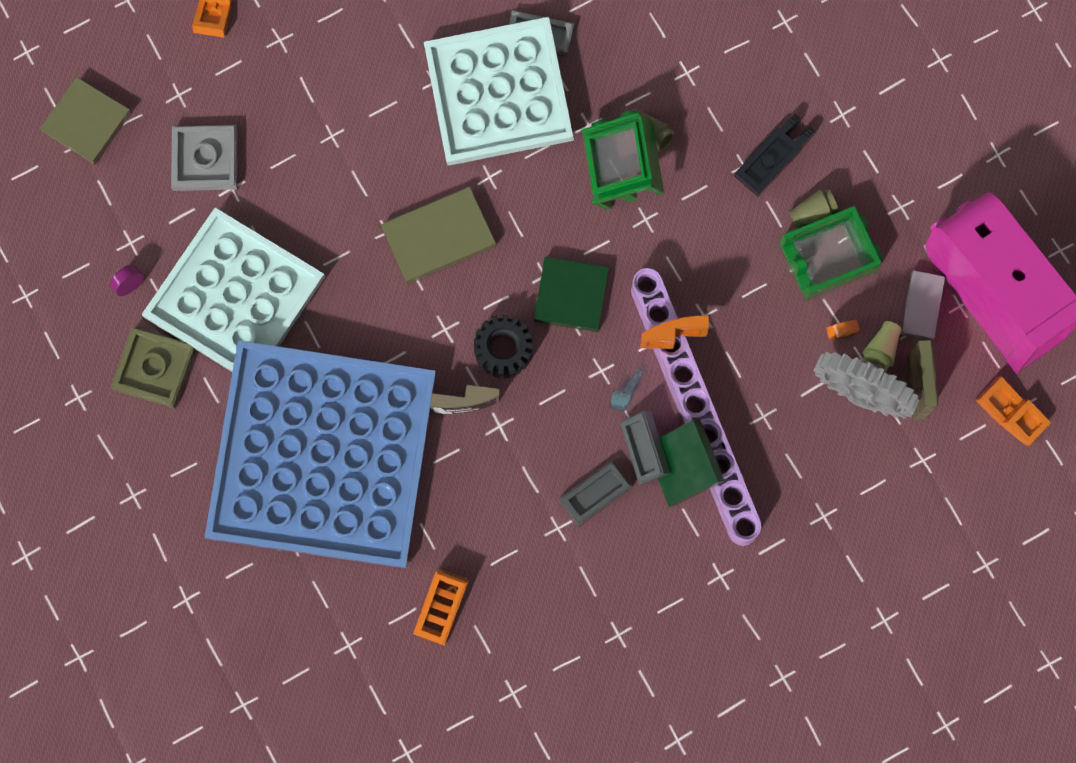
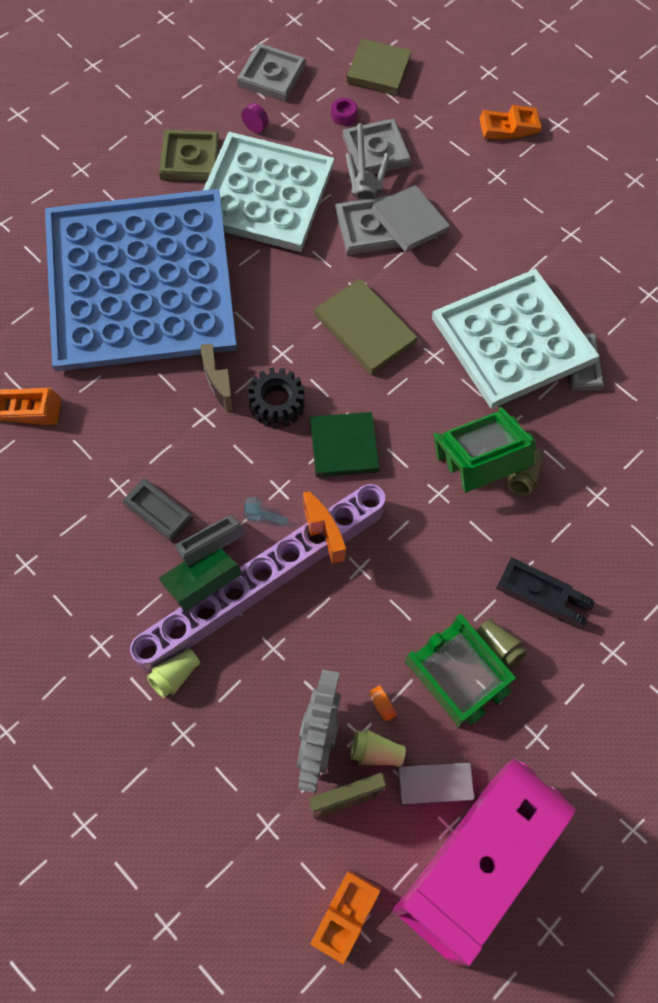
camera: 75 degrees right, 10 degrees down
none -> yellowish green cone [147,648,200,698]
none -> light grey tile [237,43,306,102]
none -> magenta tile [331,98,358,126]
none -> light grey tile [335,195,401,256]
none -> light grey plant [346,123,390,200]
none -> light grey tile [371,185,450,252]

